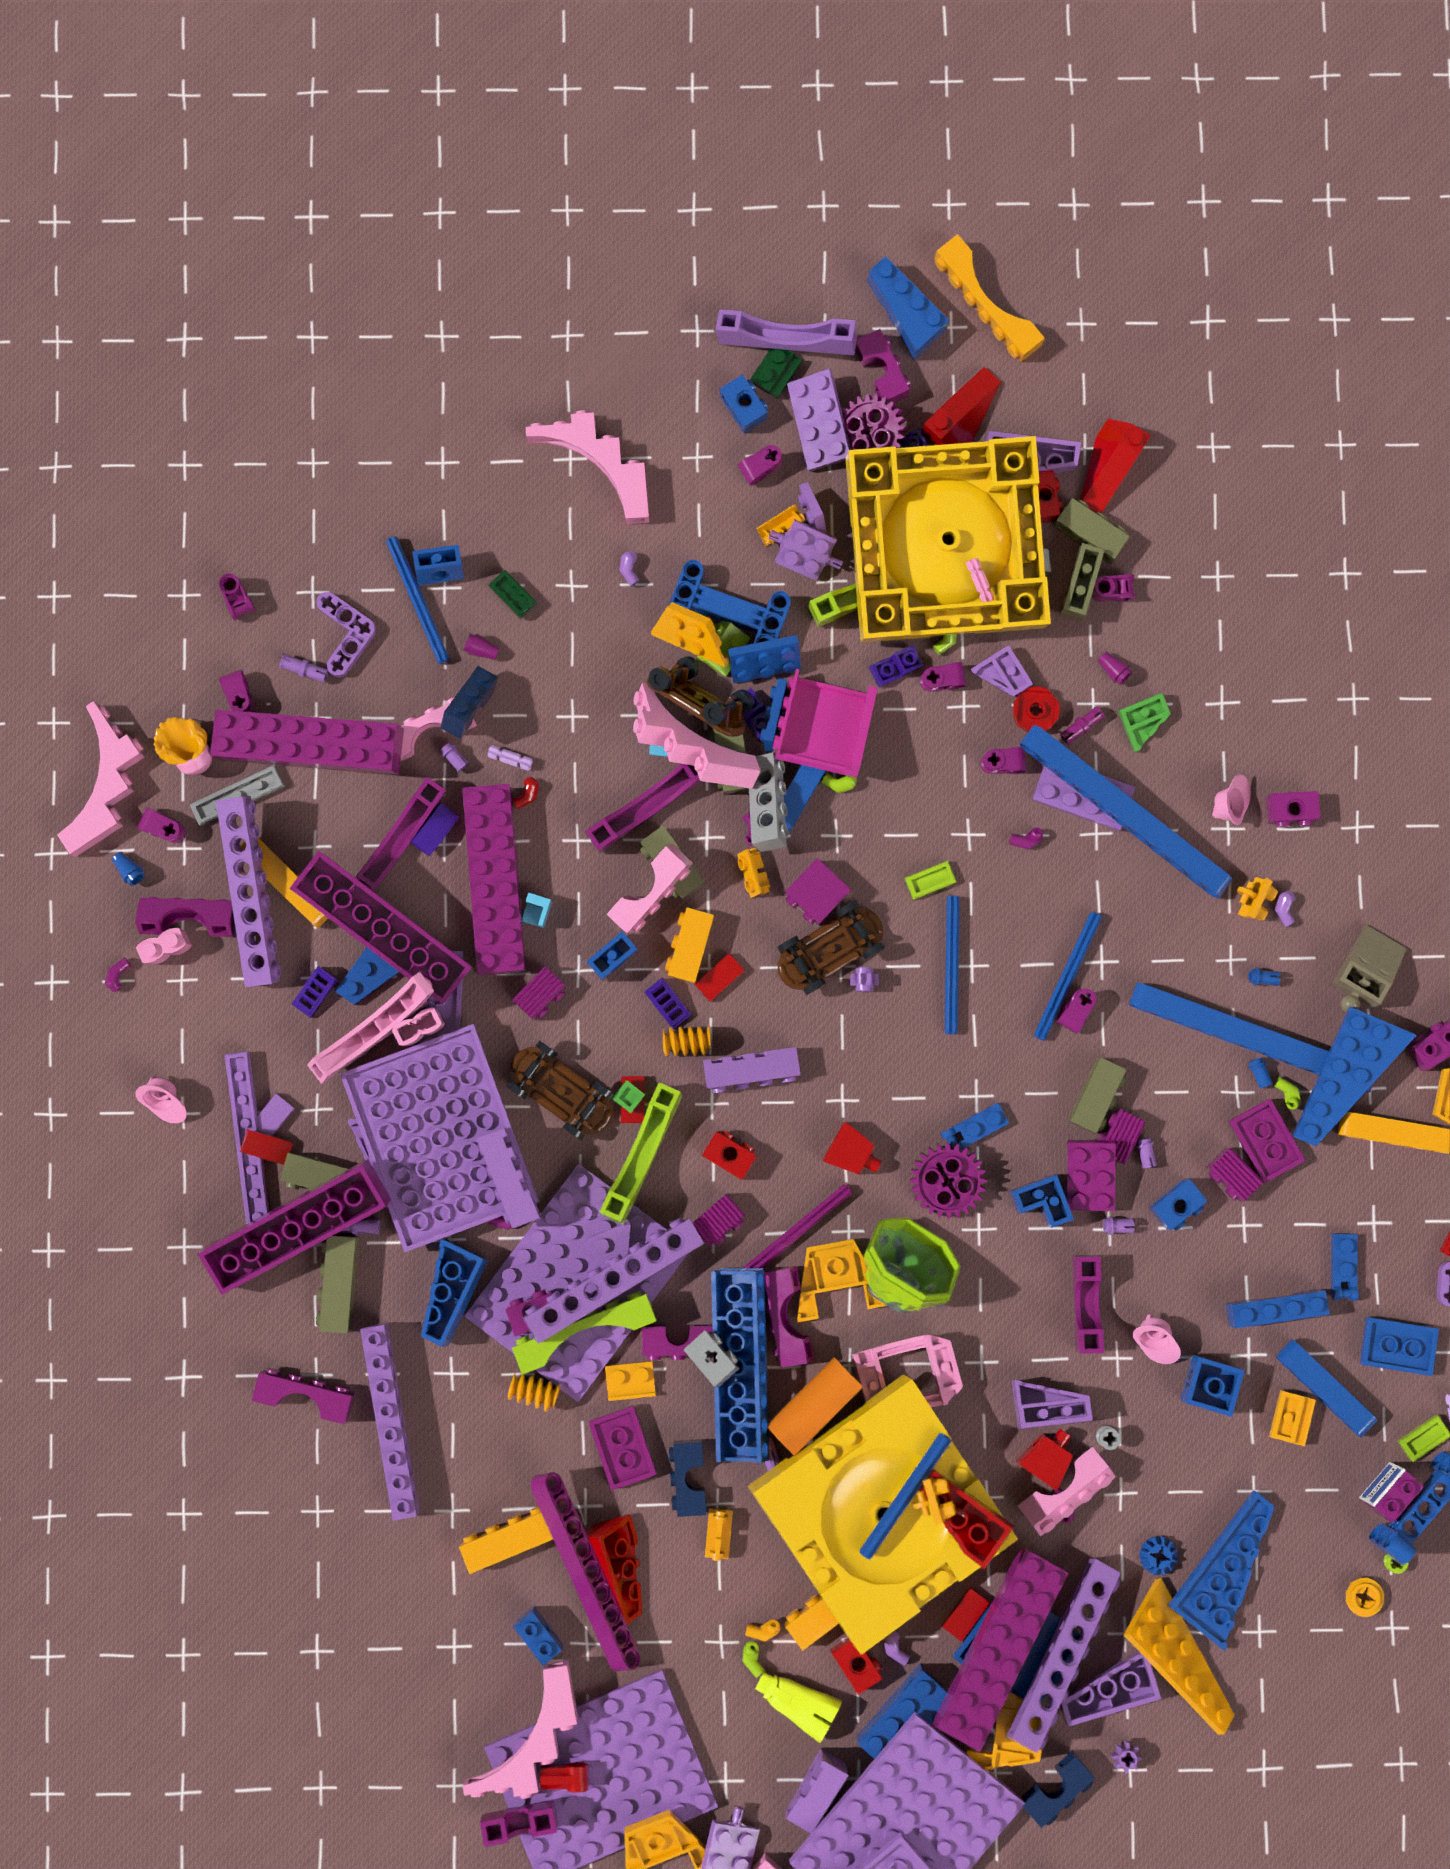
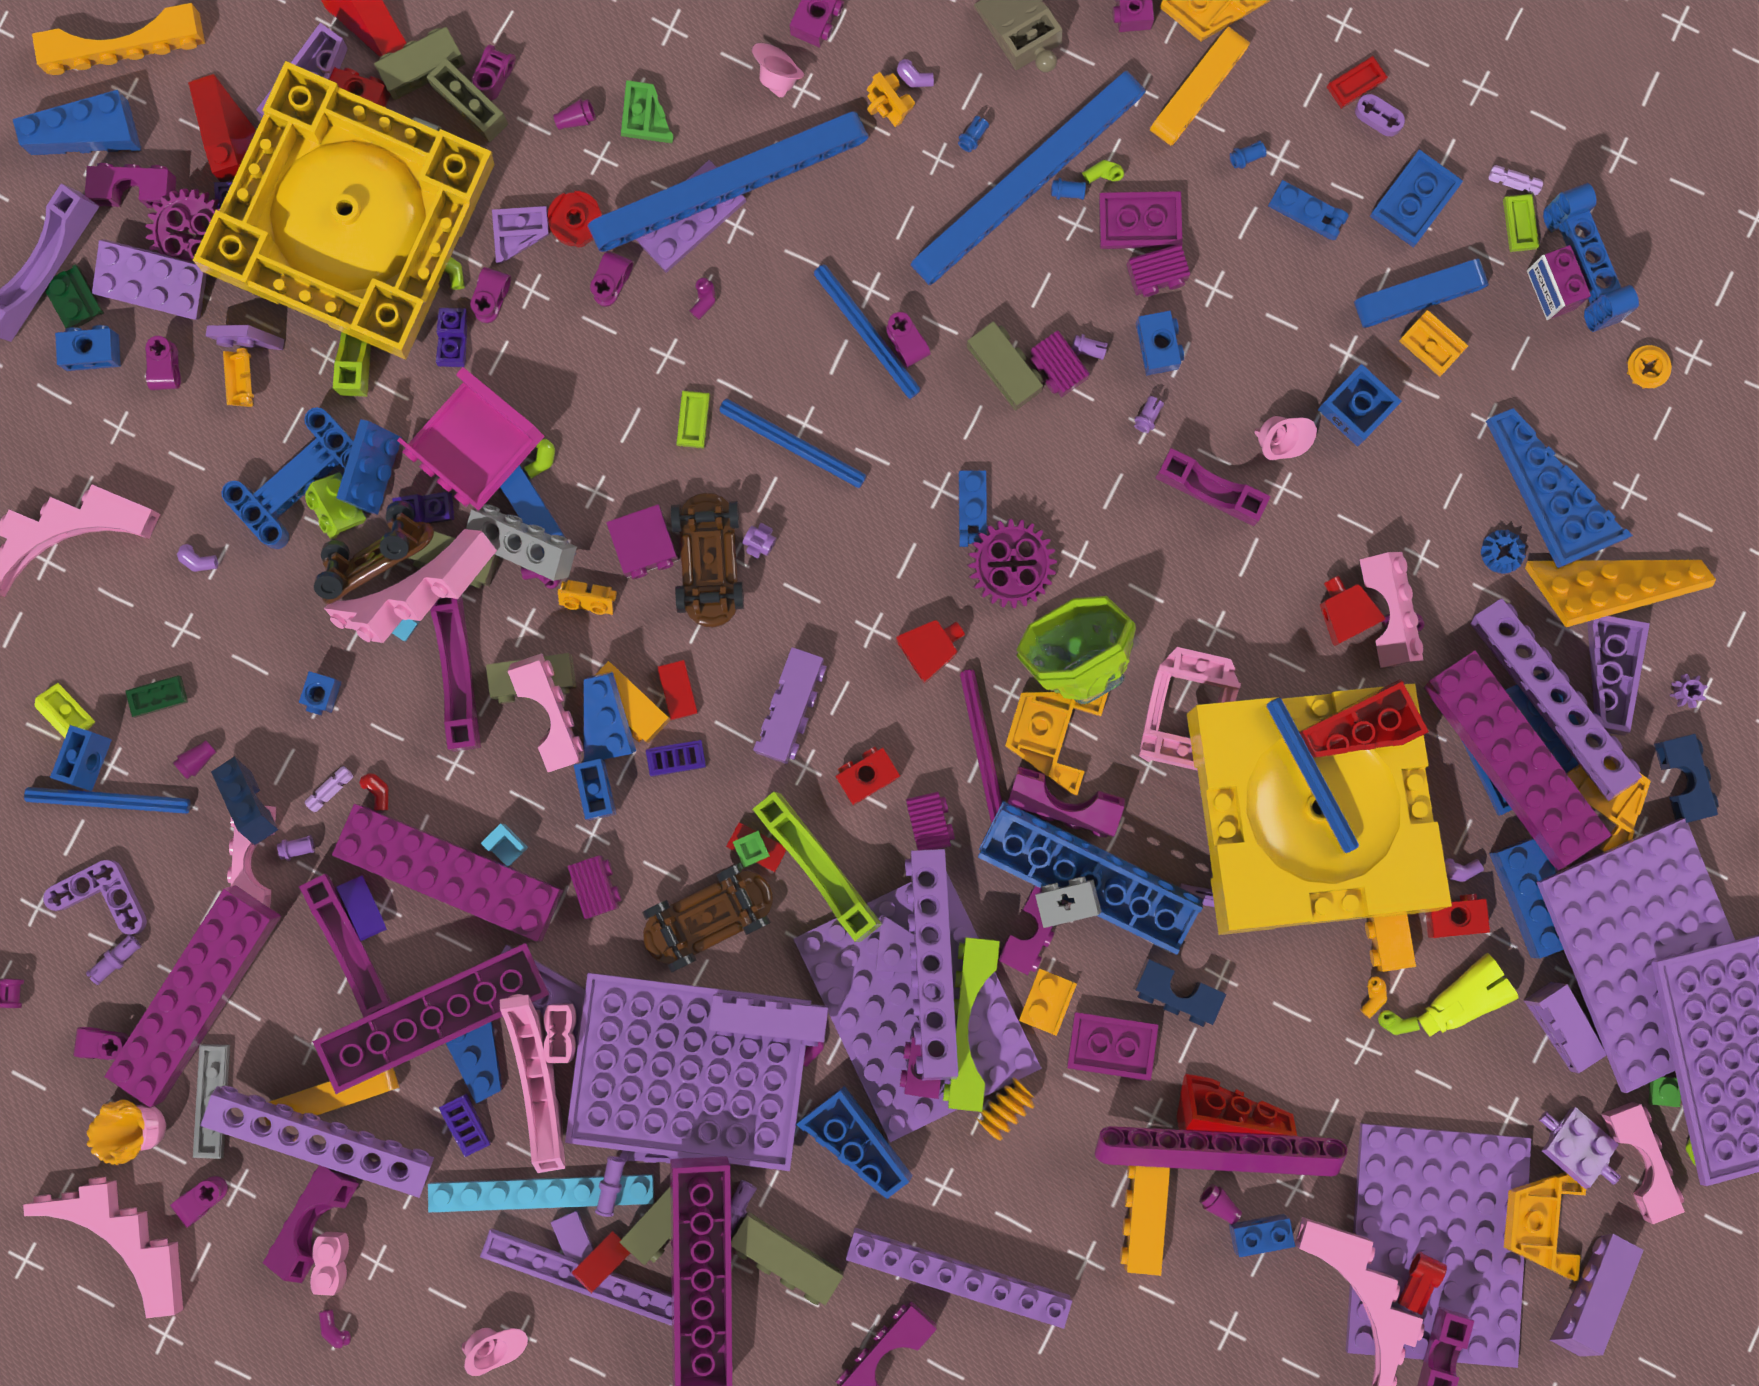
camera: 55 degrees left, 0 degrees up
blue cone [112,852,145,886] -> none
light orange wing [651,602,730,667] -> none
light orange piece [663,1026,710,1057] -> none
light orange hinge [705,1508,733,1561] -> none
blue plate [760,678,787,751] -> none
orange brick [766,1357,863,1456] -> none
medium lavender plate [768,519,843,581] -> none
light orange hips [913,1477,957,1525] -> none
red tile [942,1587,990,1642] -> none
bright pink axle [966,558,994,602] -> none
blue brick [1009,1174,1074,1228] -> none
medium lavender wedge [1012,1380,1093,1430] -> none
magenta pin [1060,706,1105,745] -> none
magenta plate [1067,1140,1116,1211] -> none
light grey bush [1096,1425,1121,1450] -> none
blue arch [1226,1289,1330,1329] -> none
blue wing [1292,1007,1416,1146] -> none
lime bush [1383,1554,1408,1574] -> none
none -> neon yellow slope [35,683,95,738]
none -> blue brick [299,671,342,716]
none -> medium azure plate [428,1174,654,1212]
none -> blue wing [584,672,636,762]
none -> medium lavender pin [595,1156,626,1217]
none -> magenta cone [1199,1184,1242,1225]
none -> blue pin [1230,140,1267,169]

